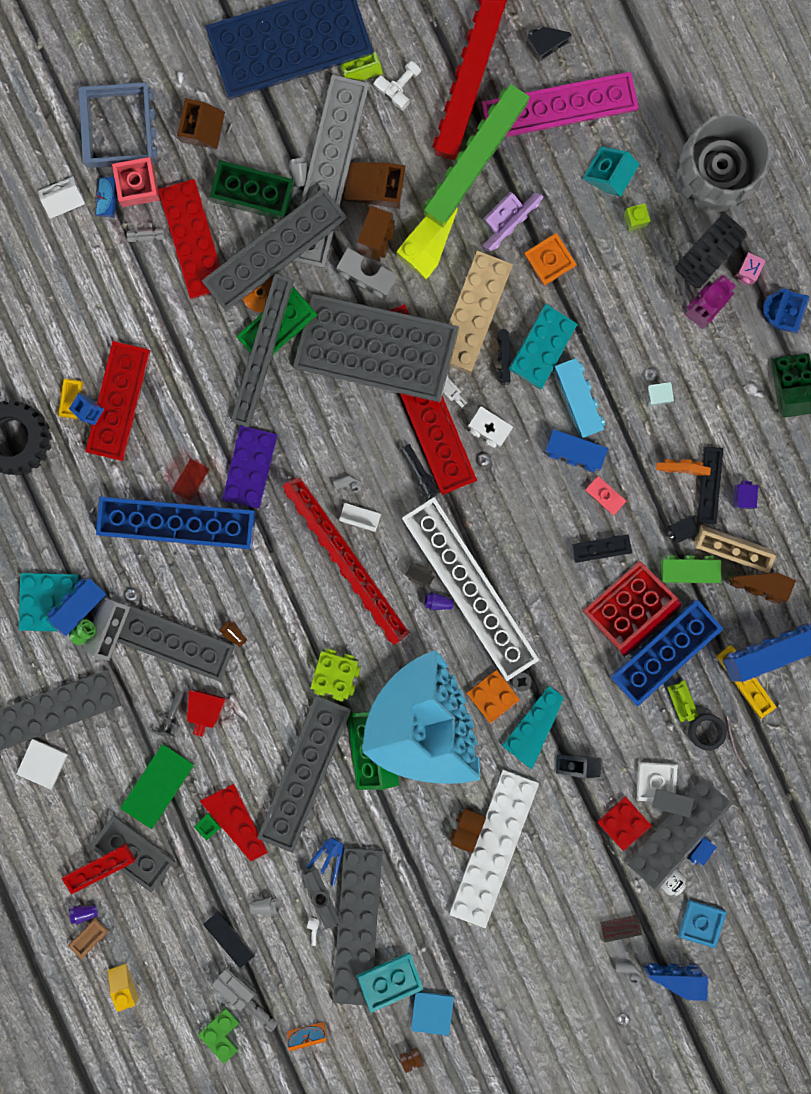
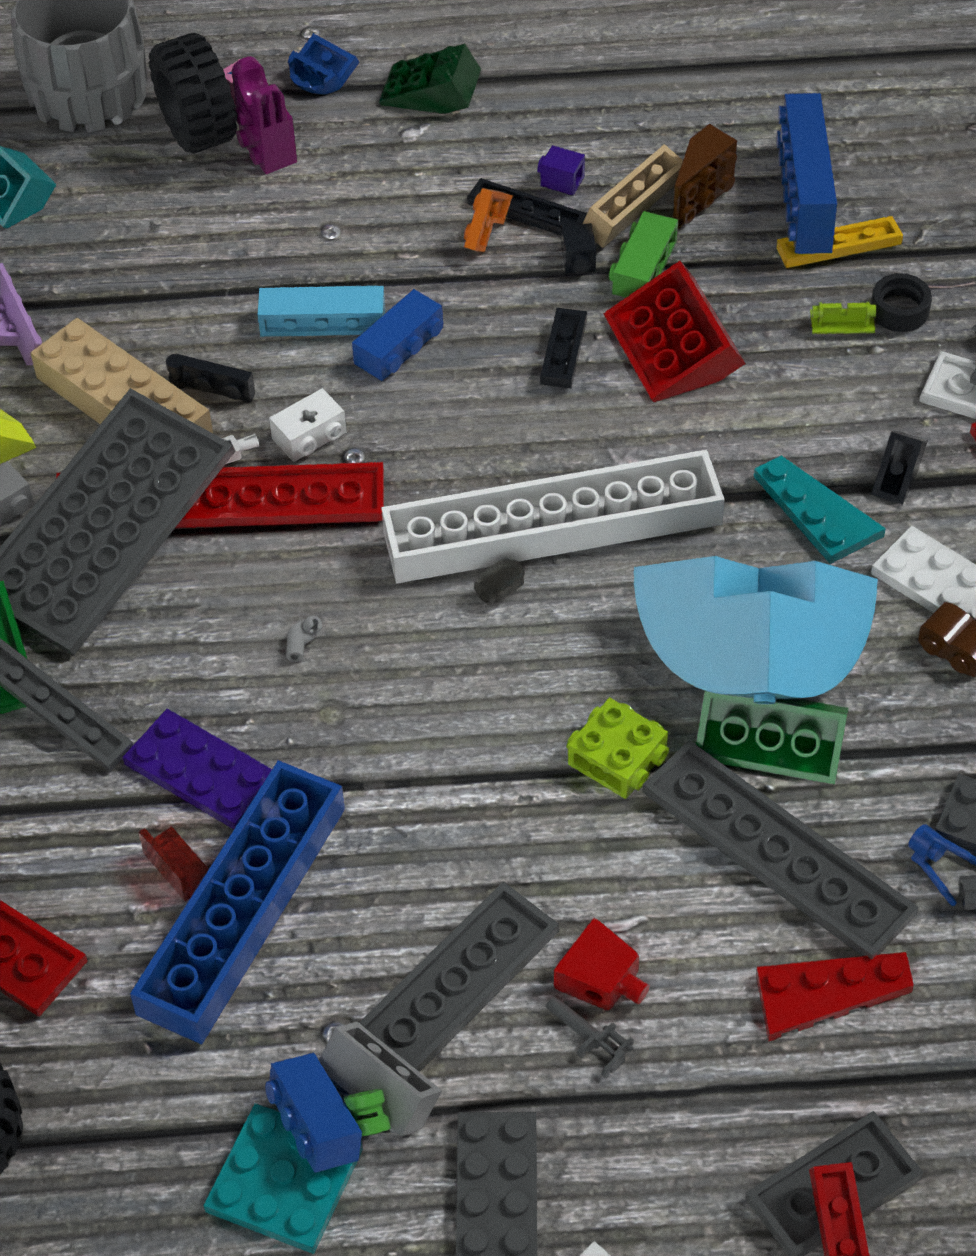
camera: 65 degrees left, 35 degrees down
green tile [120,743,195,830] -> none
green plate [193,813,221,841] -> none
reddish brown cone [219,619,247,647] -> none
red plate [282,477,410,645] -> none
white panel [338,503,381,533] -> none
black pin [400,444,441,501] -> none
dark purple cone [424,592,454,611] -> none
orange plate [466,670,520,723] -> none
teal plate [509,304,578,389] -> none
dark grey wheel [511,672,532,692] -> none
orange plate [524,233,577,286] -> none
coral plate [585,476,626,516] -> none
blue brick [608,600,724,707] -> none
lime brick [624,203,650,232] -> none
light aqua panel [648,382,674,407] -> none

